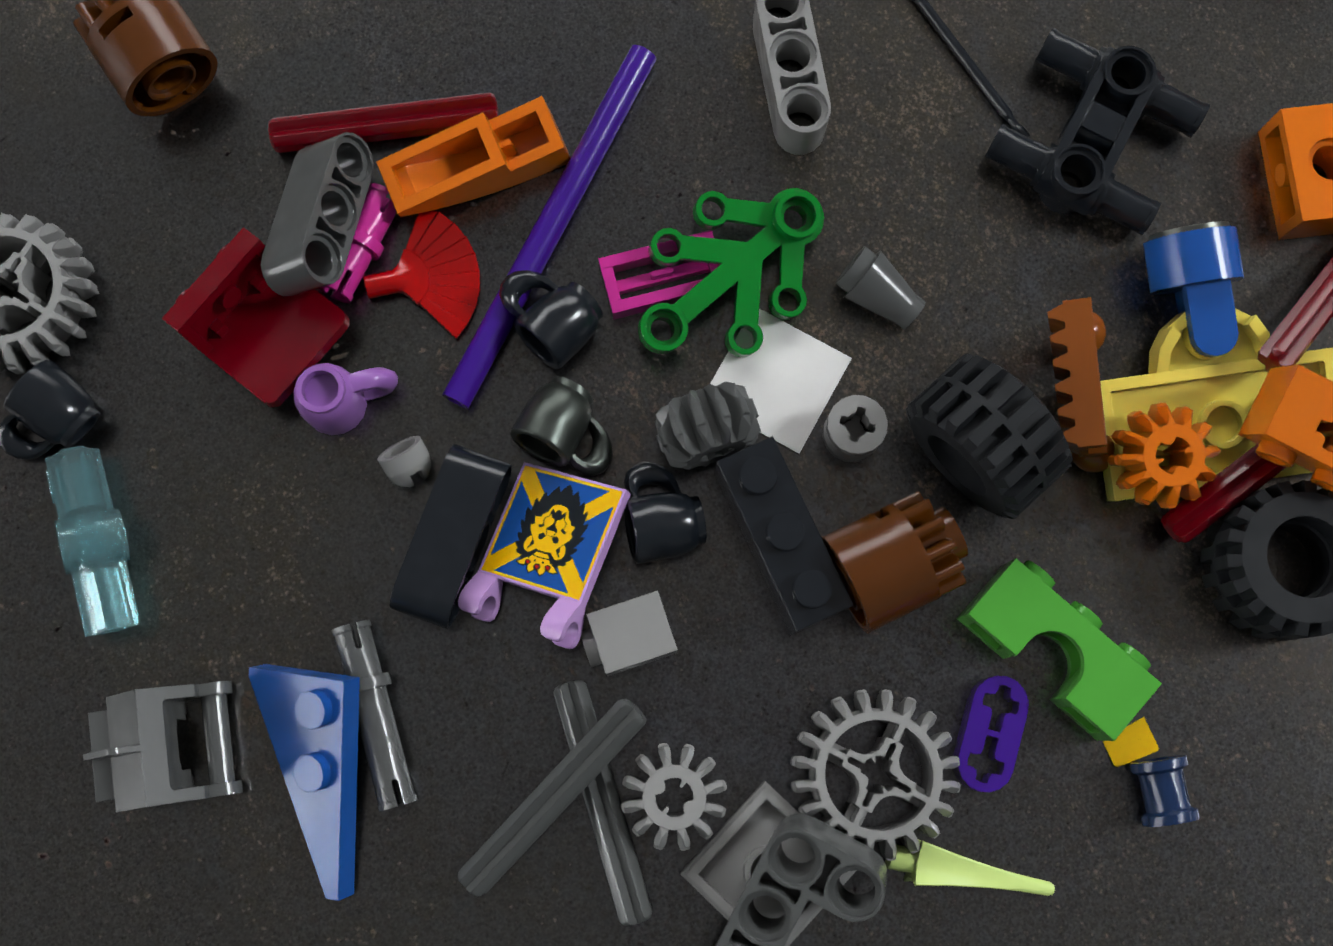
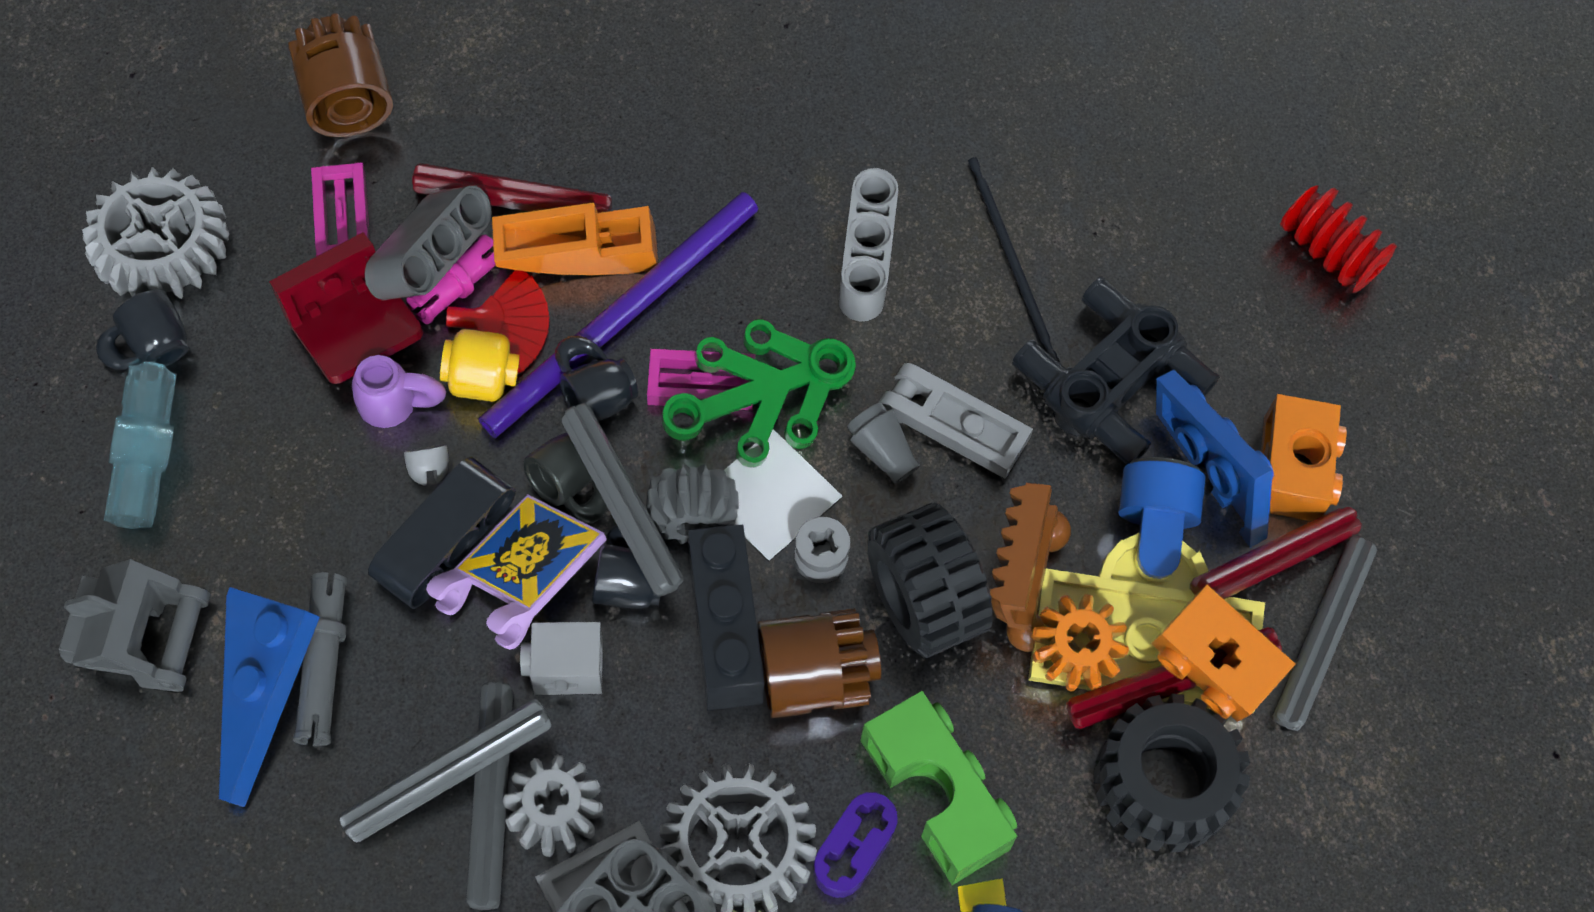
camera: 15 degrees right, 15 degrees down
none -> dark pink tile [311,163,370,256]
none -> yellow head [440,329,520,402]
none -> dark grey axle [562,403,683,596]
none -> light grey plate [878,363,1033,479]
none -> blue wing [1156,370,1274,547]

